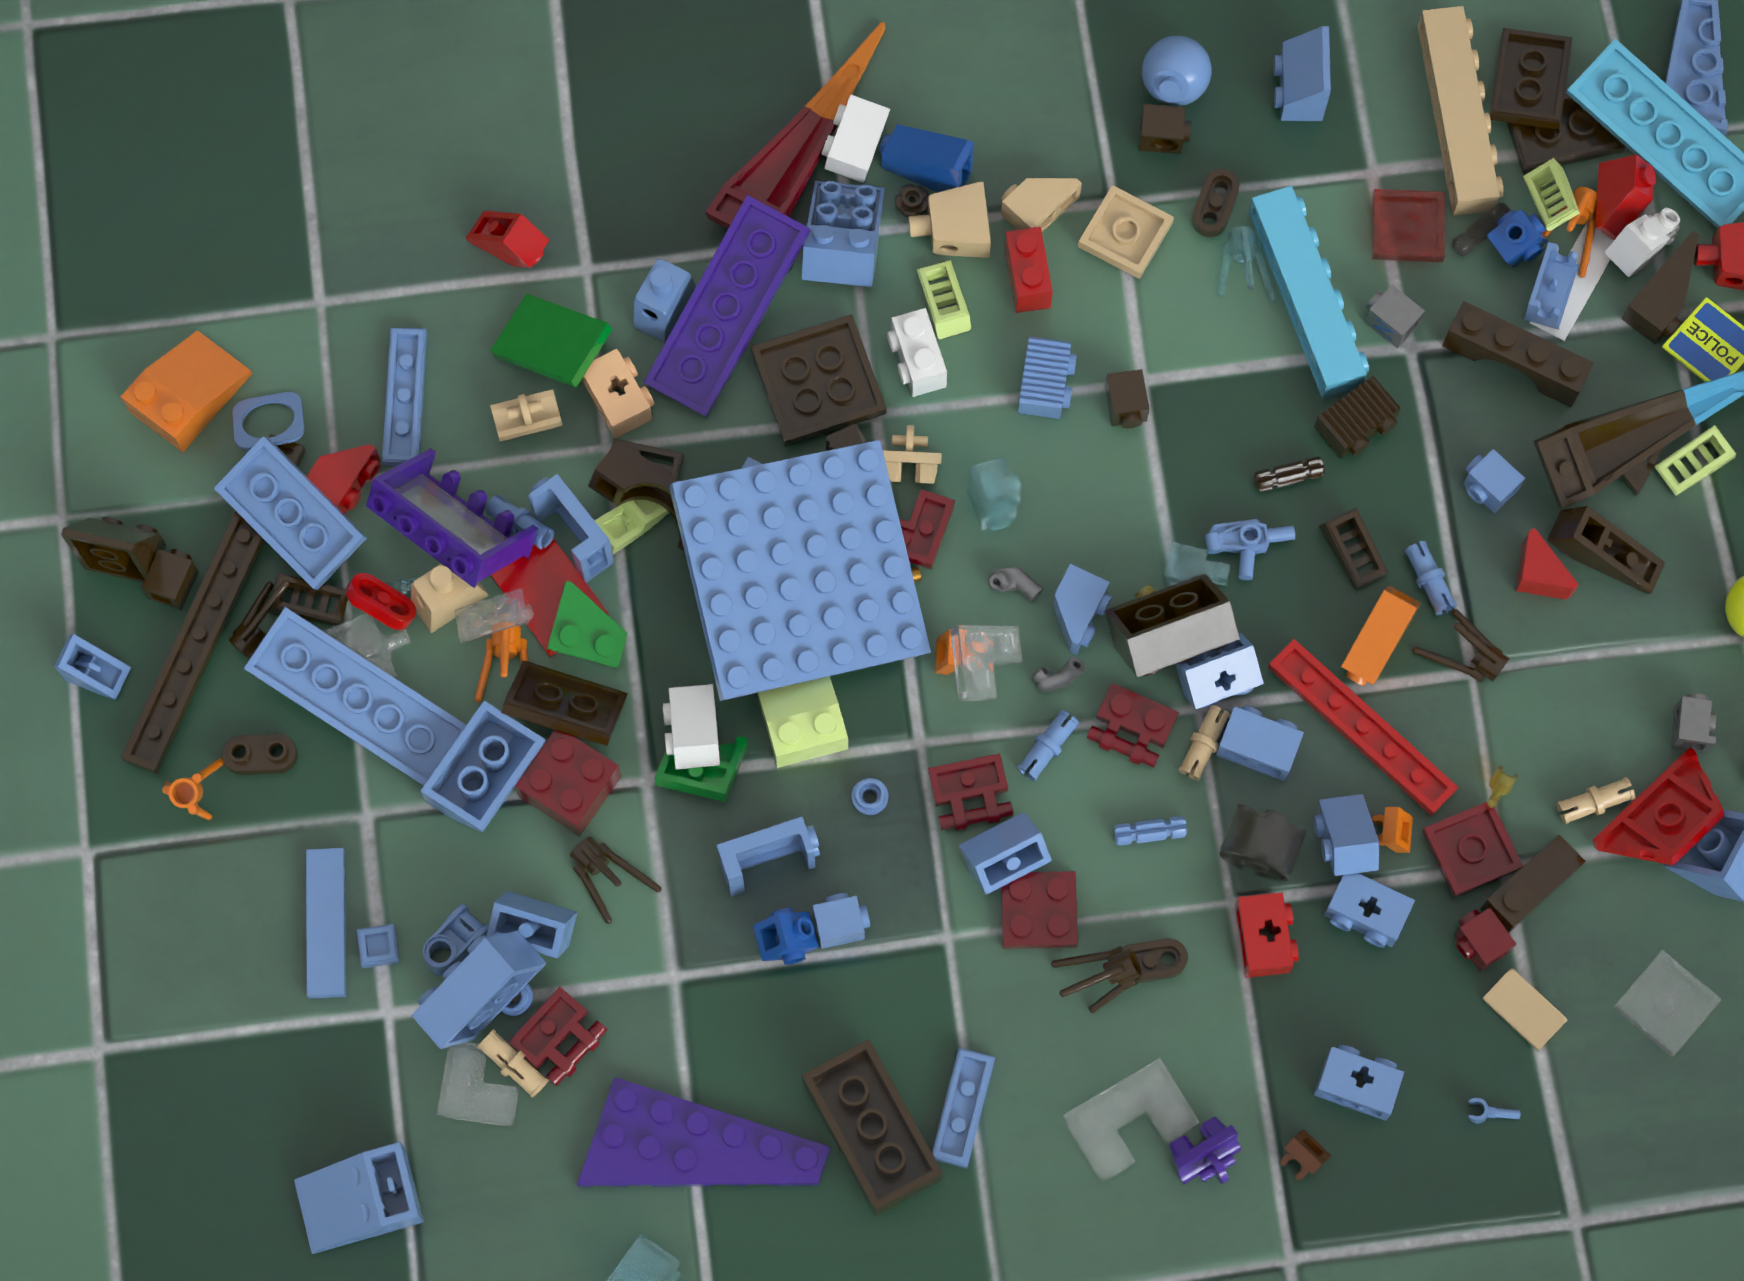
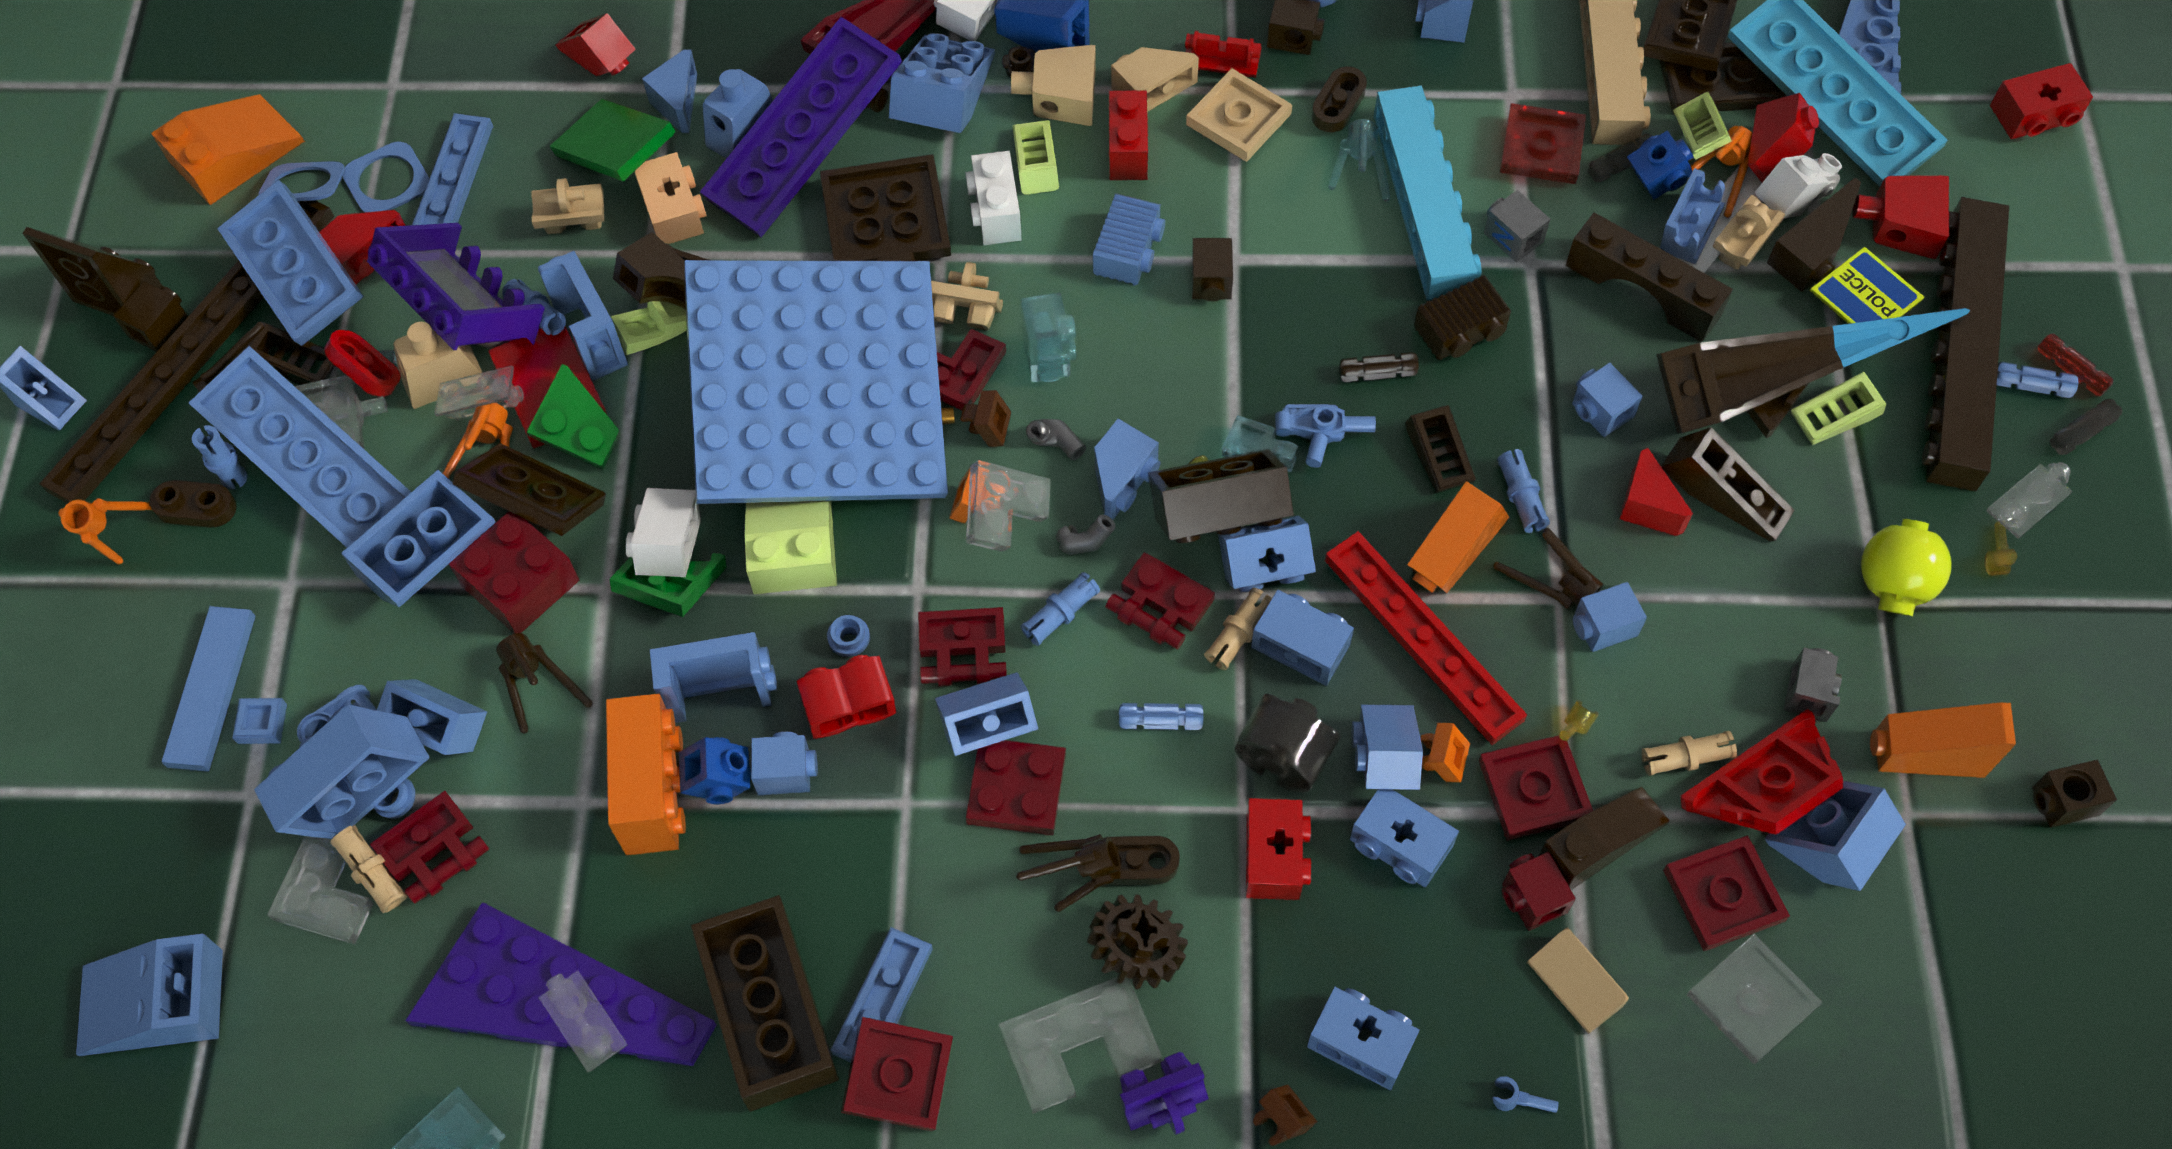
camera: 10 degrees right, 10 degrees down
none -> medium blue pin [192,425,248,489]
none -> medium blue piece [343,142,429,213]
none -> clear hinge [539,970,628,1073]
none -> orange brick [606,694,686,855]
none -> medium blue slope [642,49,697,133]
none -> red brick [796,655,896,739]
none -> dark red plate [841,1017,953,1132]
none -> reddish brown tile [960,390,1011,447]
none -> dark brown gear [1087,894,1188,989]
none -> red hinge [1185,30,1262,78]
none -> medium blue brick [1573,582,1647,652]
none -> dark red plate [1663,835,1790,951]
none -> tan hips [1712,195,1785,270]

